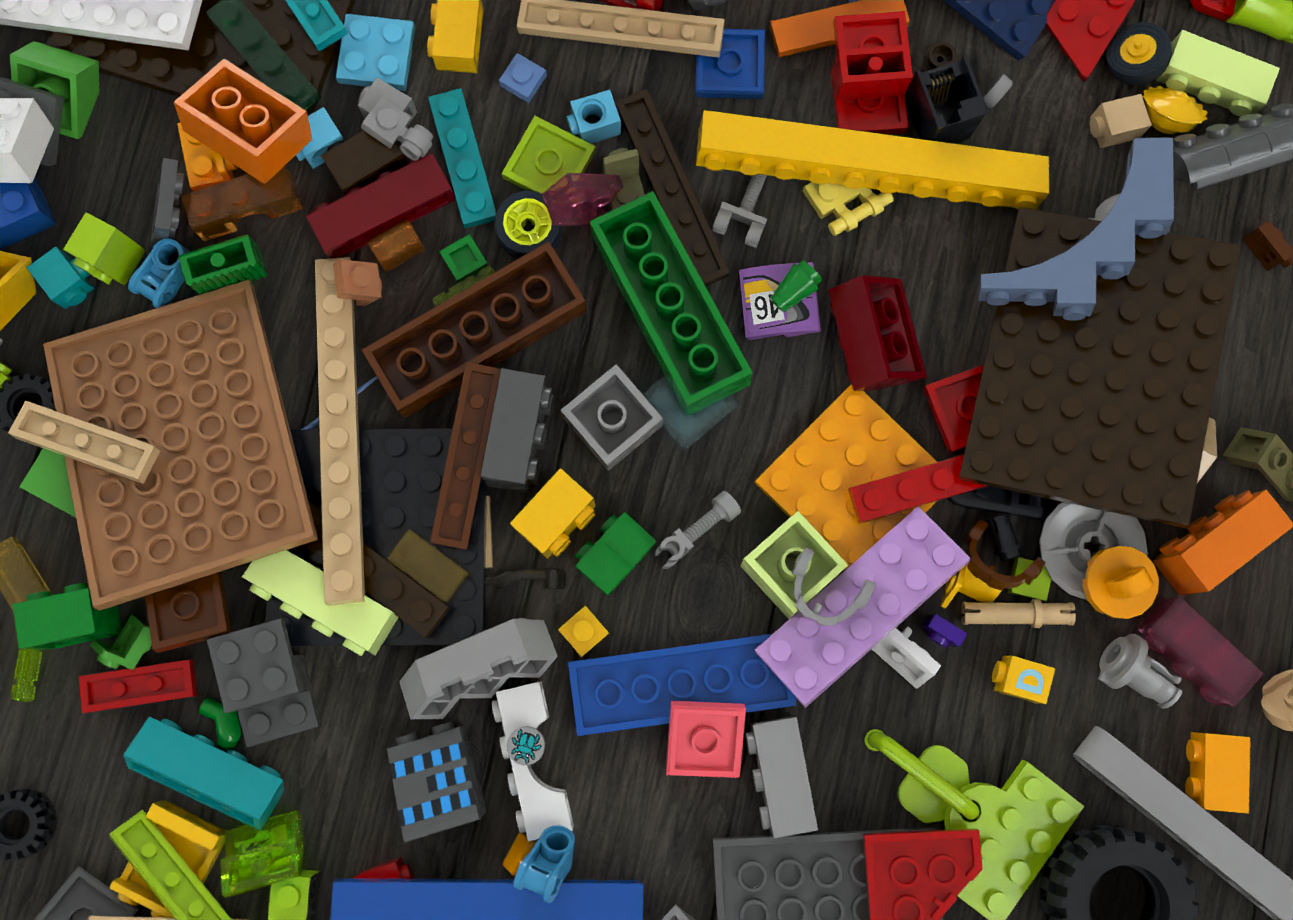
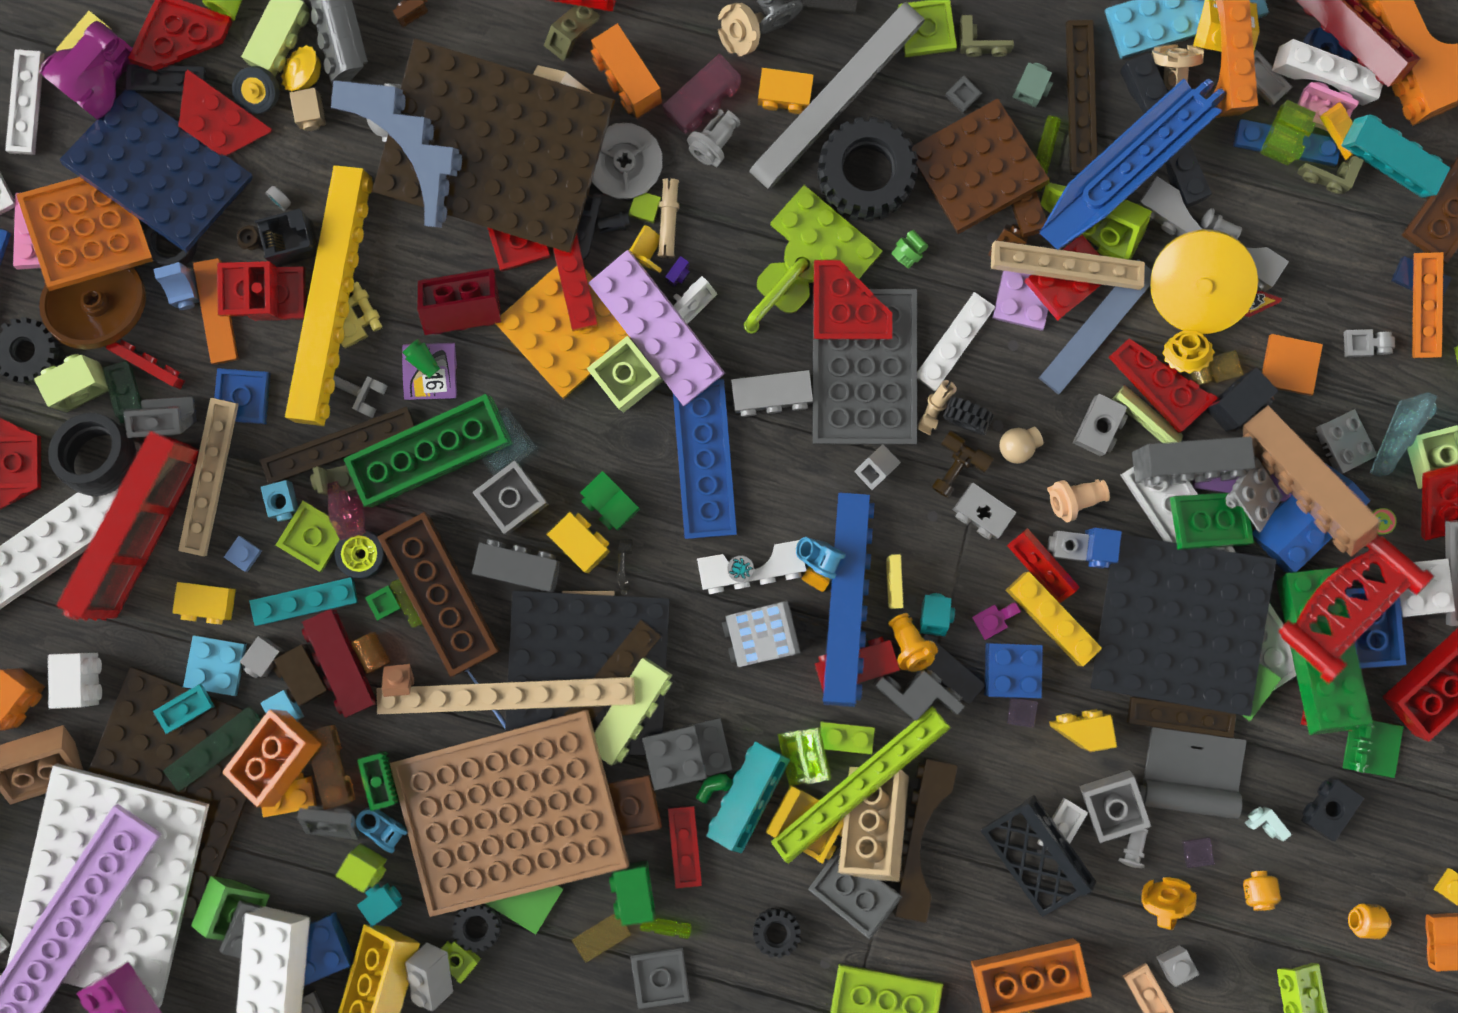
camera: 80 degrees left, 5 degrees up
tan plate [8,401,160,484] -> none
bright green bracket [90,614,152,670] -> none
light grey plate [361,97,433,161] -> none
clear yellow tile [387,529,469,603] -> none
light grey brick [399,618,558,719] -> none
reddish brown plate [430,362,501,550] -> none
yellow plate [558,606,609,657] -> none
light grey bar [654,491,741,569] -> none
coral tile [666,701,746,778] -> none
light grey piece [792,547,876,626] -> none
reddish brown piece [965,519,1046,591] -> none
yellow brick [992,656,1055,704] -> none
light orange tile [1082,546,1159,619] -> none

